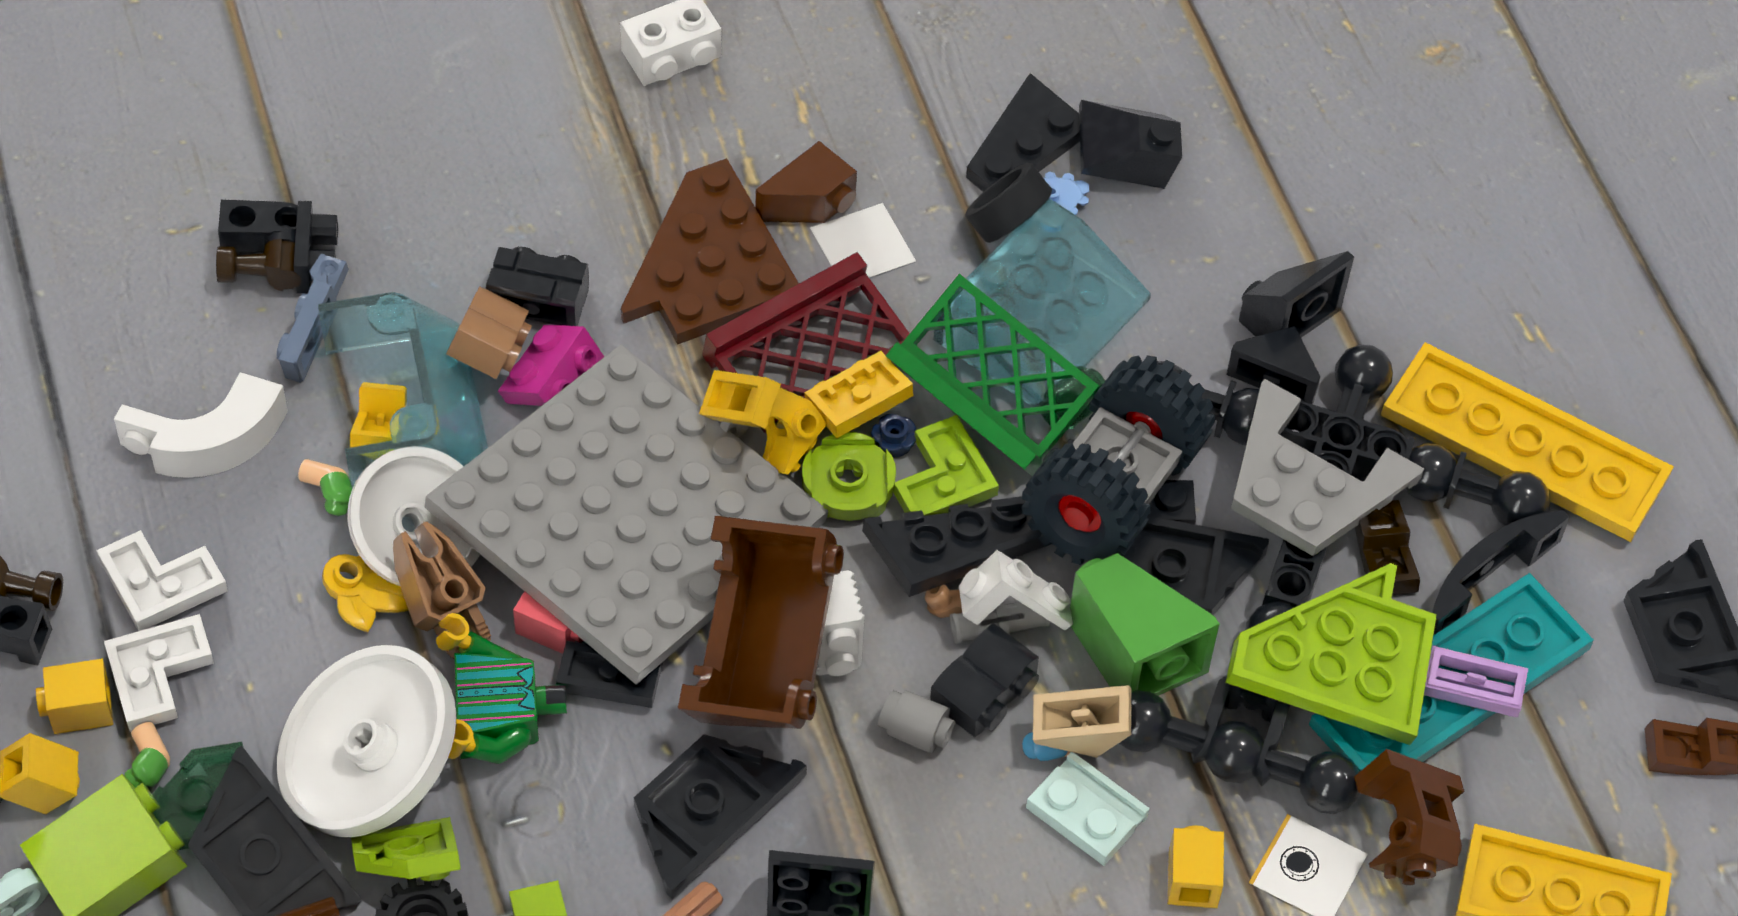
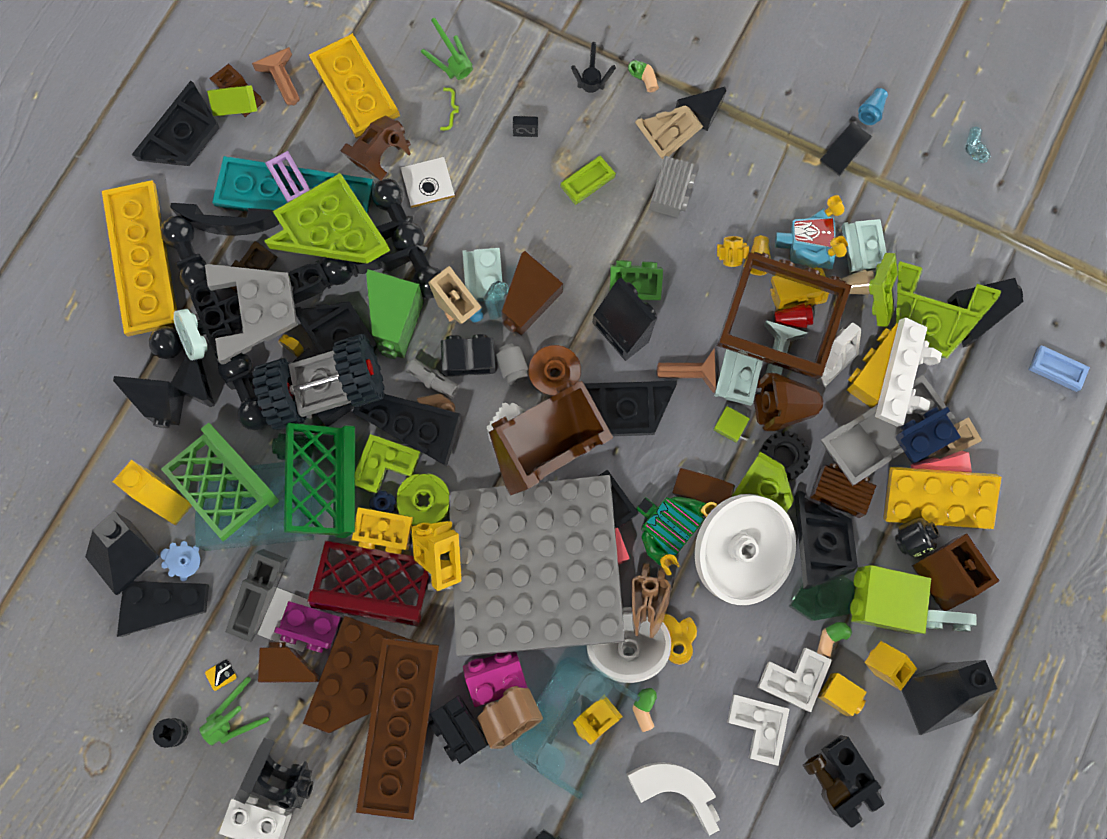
camera: 135 degrees left, 20 degrees up
sand blue hinge [277,254,349,383] -> none
white bracket [959,550,1073,630] -> none
black tyre [965,163,1052,243] -> none
yellow brick [1167,825,1224,908] -> none
none -> yellow slope [112,460,192,525]
none -> black wheel [153,718,188,748]
none -> bright green fence [161,423,279,541]
none -> light aqua plate [174,309,207,360]
none -> bright green plant [199,677,269,746]
none -> sticker [205,660,237,691]
none -> lime tile [207,85,257,116]
none -> dark grey slope [225,549,288,642]
none -> black tile [234,737,313,810]
none -> nougat piece [252,47,300,106]
none -> magenta bracket [274,601,342,653]
none -> yellow tile [278,334,304,357]
none -> reddish brown plate [356,637,439,820]
none -> clear light blue arm [484,281,509,319]
none -> reddish brown slope [502,251,563,336]
none -> dark orange dish [528,345,581,396]
none -> reddish brown slope [672,468,735,505]

